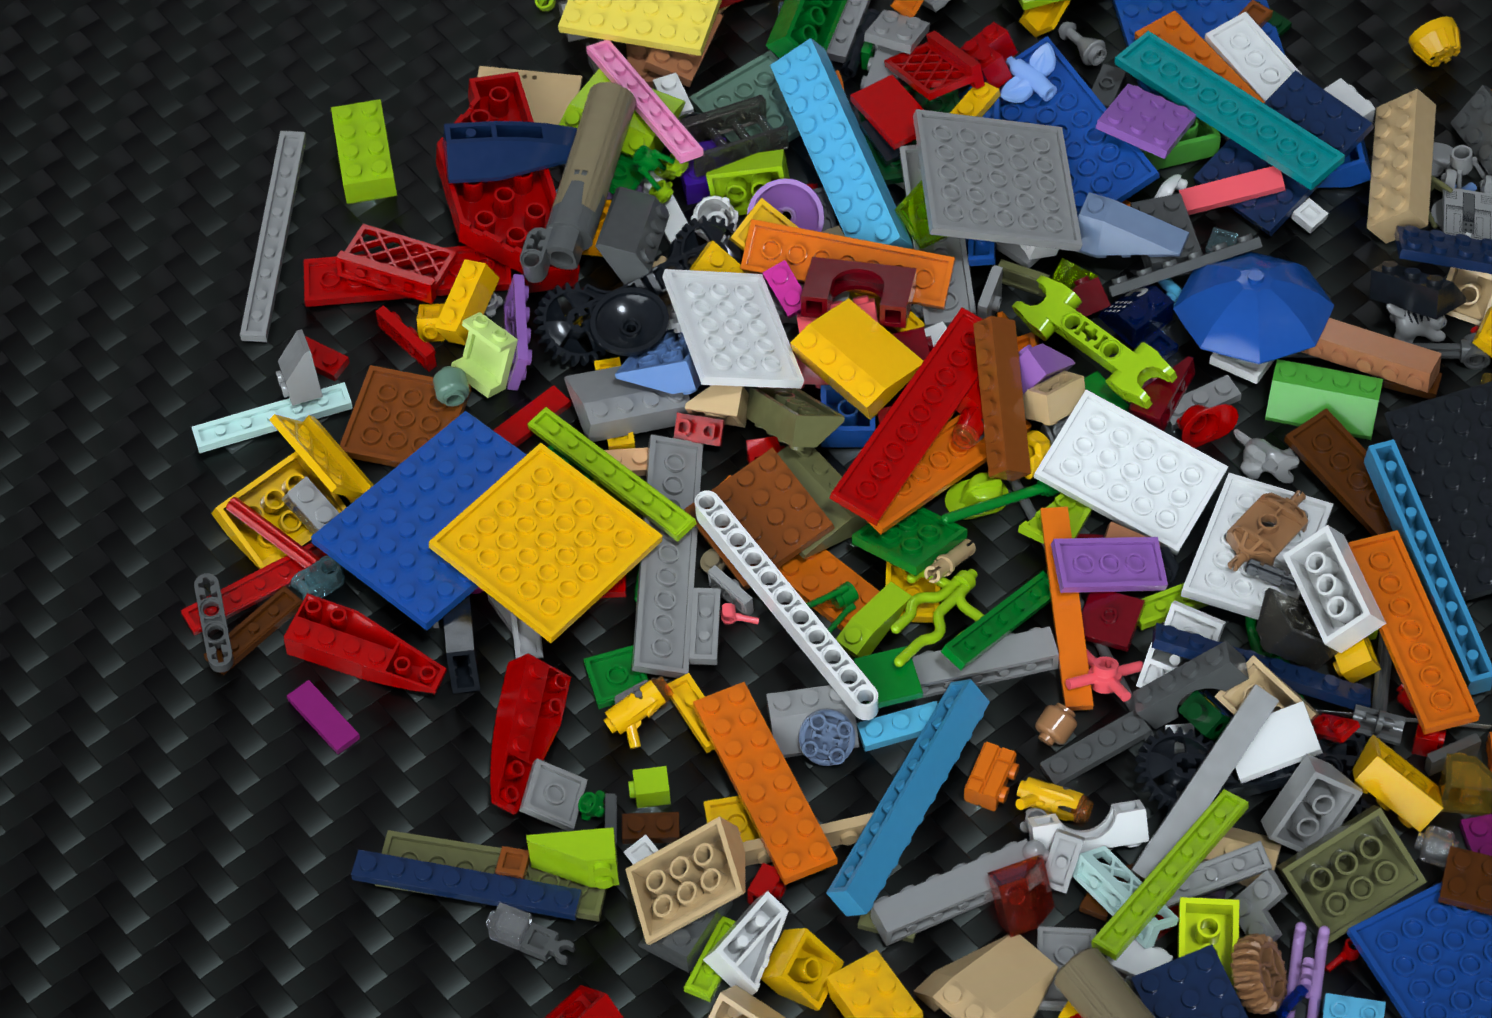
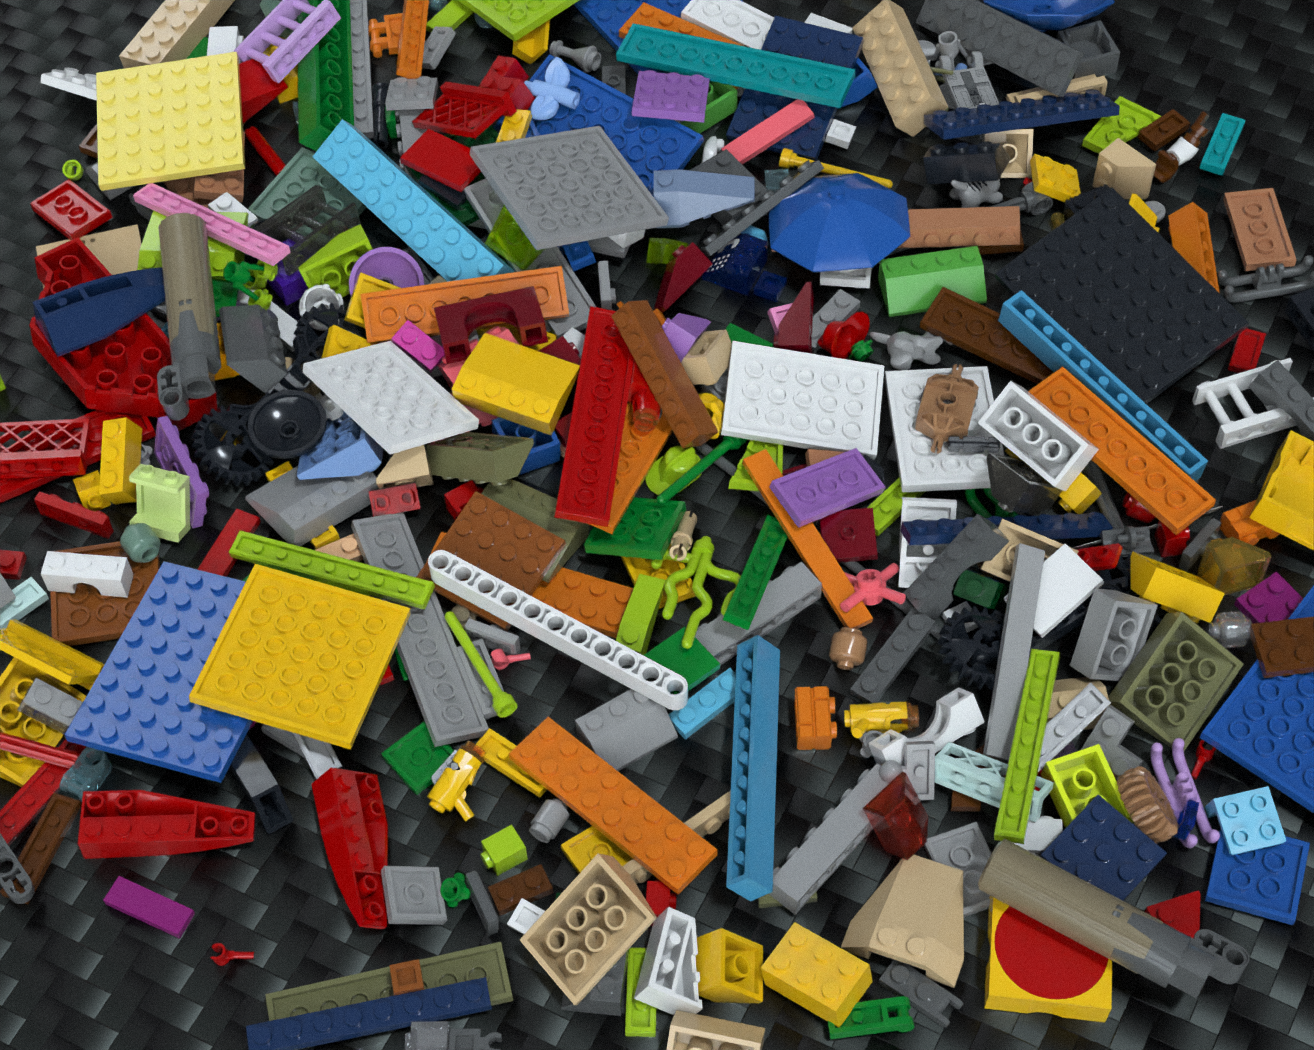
camera: 25 degrees left, 0 degrees up
lime slope [526,827,619,889] -> none
sand blue tile [799,709,855,766] -> none
green plant [806,581,859,633] -> none
olive tile [998,259,1050,297] -> none
lime piece [1012,275,1177,409] -> none
none -> red tile [30,179,113,240]
none -> white arch [41,551,134,598]
none -> red hand [210,943,254,966]
none -> red axle [245,126,286,176]
none -> lime piece [444,611,518,718]
none -> light grey brick [529,799,569,843]
none -> yellow piece [779,148,893,189]
none -> green plate [848,340,874,362]

